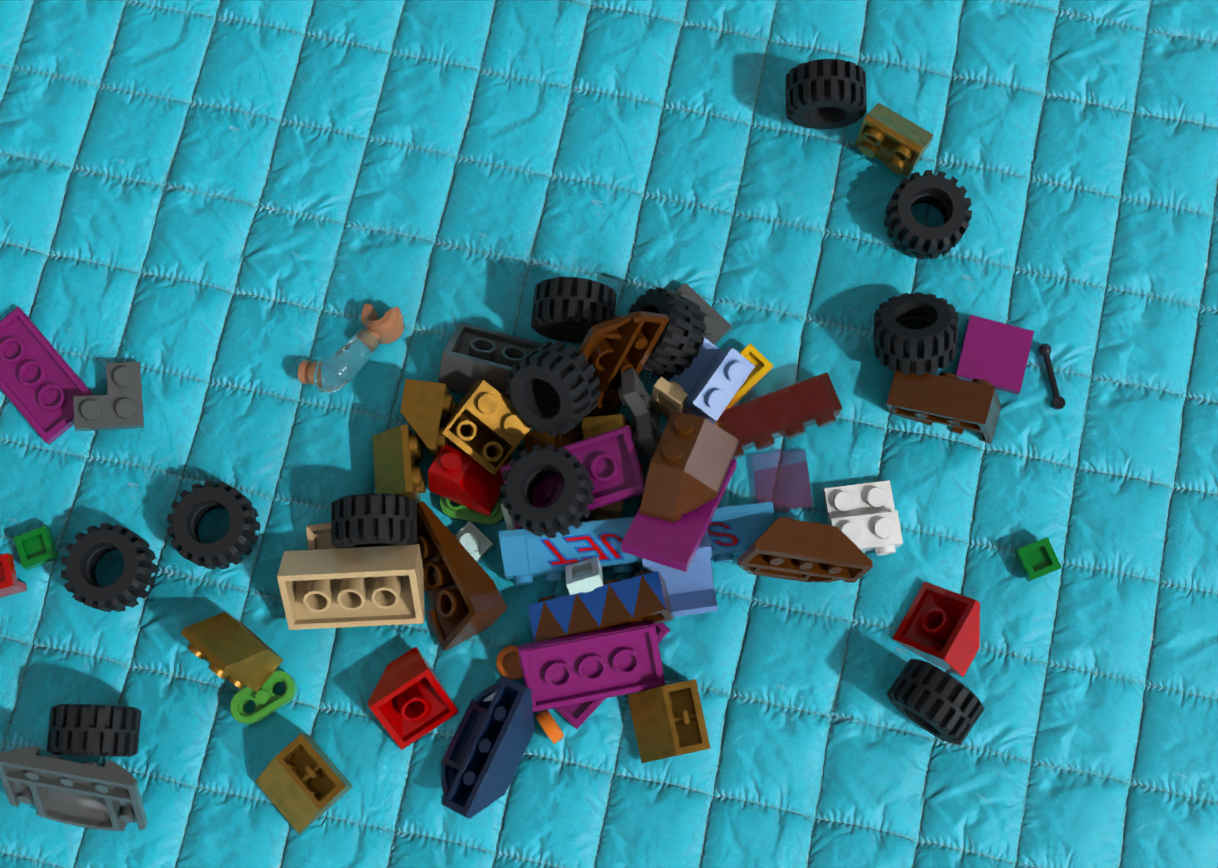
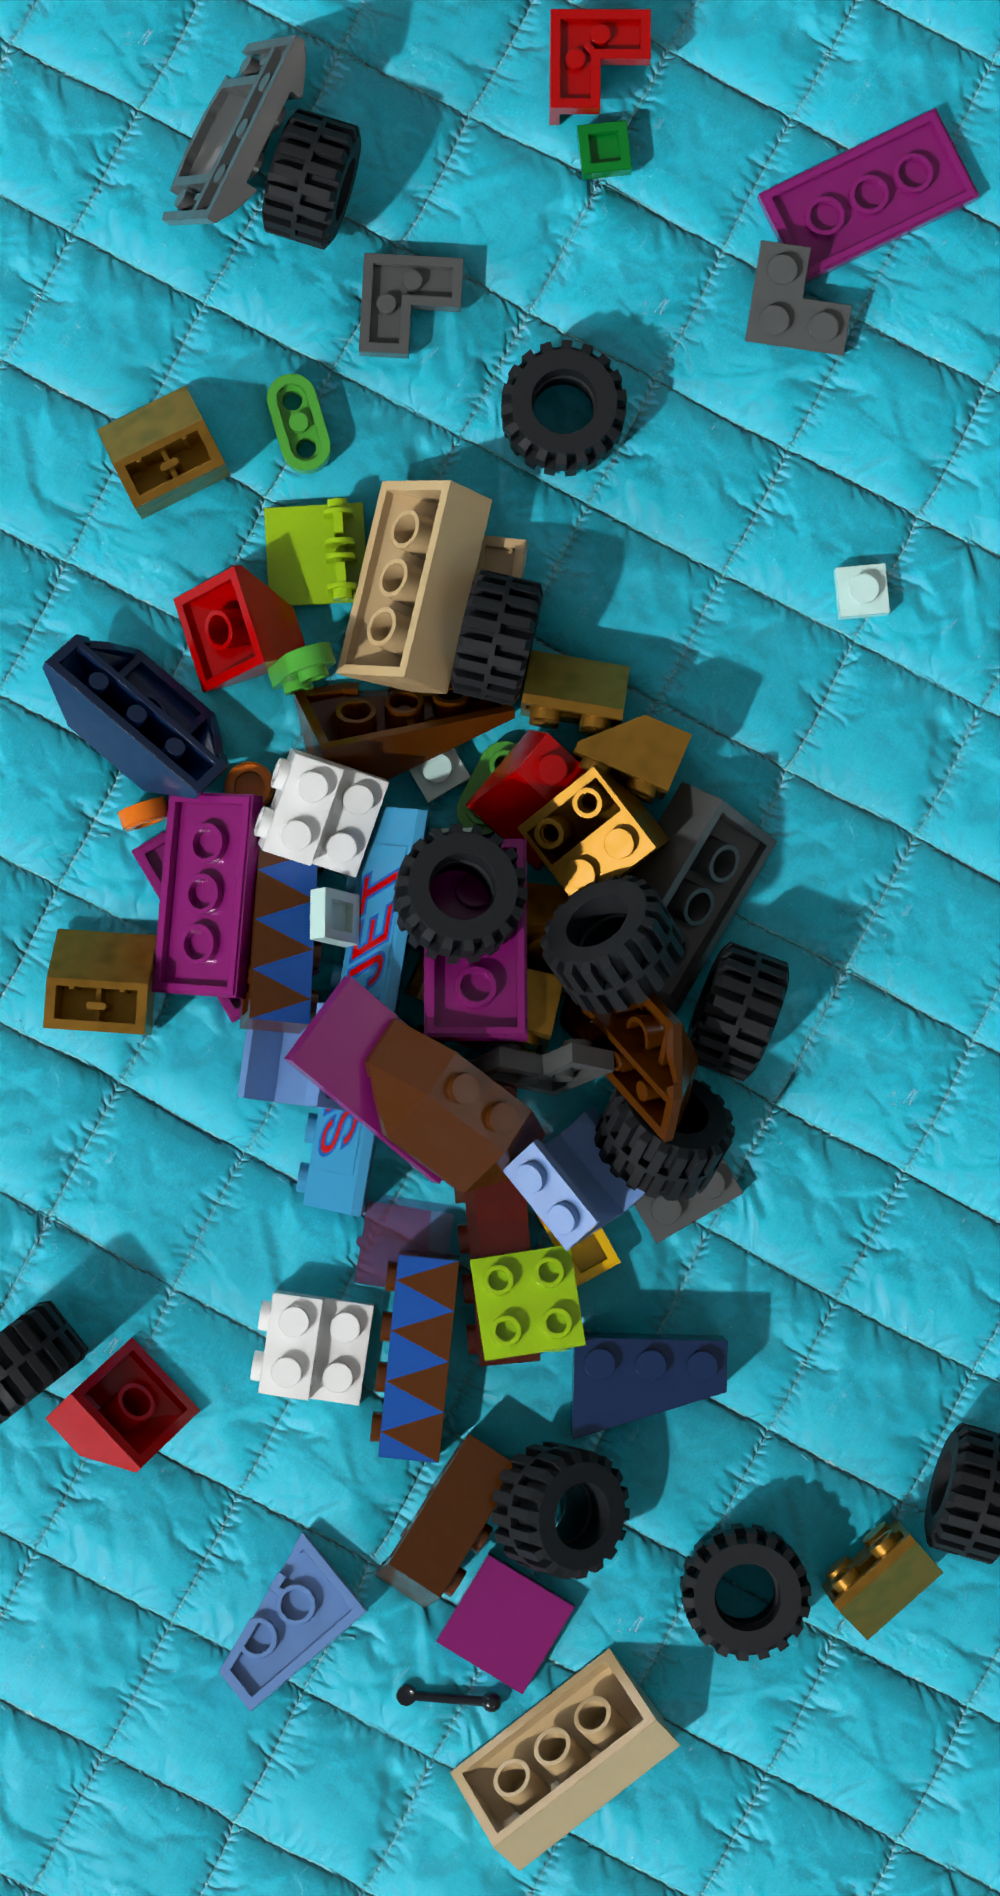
camera: 100 degrees right, 10 degrees up
black tyre [61,523,157,612] -> none
pearl gold slope [180,612,284,692] -> none
piece [298,304,404,393] -> none
tan plate [651,377,688,423] -> none
reddish brown wedge [737,517,873,583] -> none
green plate [1014,537,1062,582] -> none
none -> medium blue wing [219,1532,369,1712]
none -> white plate [254,748,389,878]
none -> lime hinge [264,498,366,606]
none -> bright green plate [267,642,336,696]
none -> dark grey plate [359,253,464,359]
none -> brick [370,1249,460,1463]
none -> tan slope [450,1648,681,1871]
none -> lime hinge [470,1245,586,1361]
none -> dark blue wedge [571,1332,728,1440]
none -> light aqua plate [834,563,890,620]

